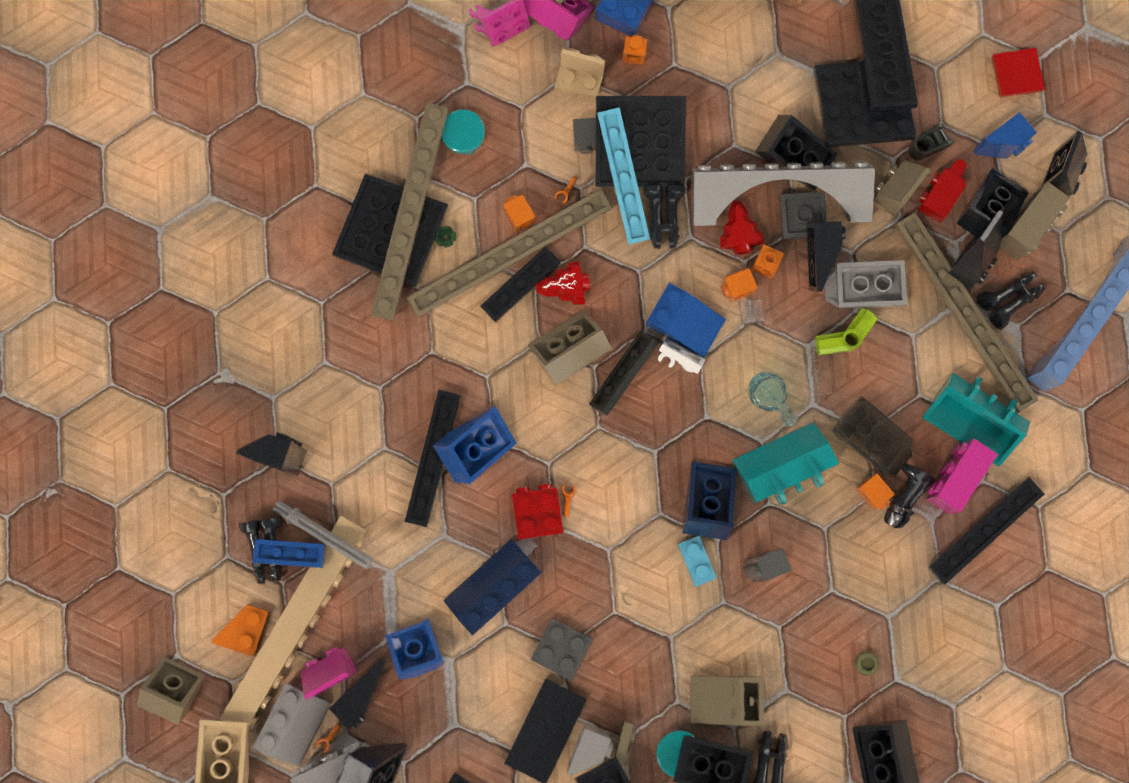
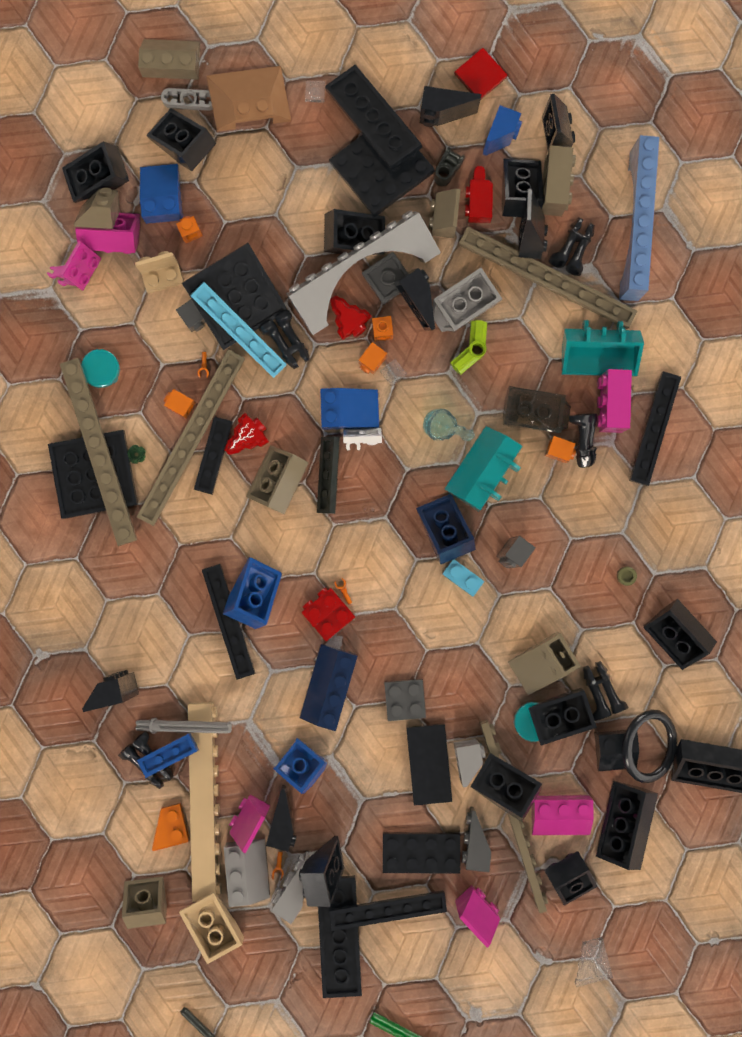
camera: 30 degrees left, 5 degrees up
none -> black slope [419,86,482,127]

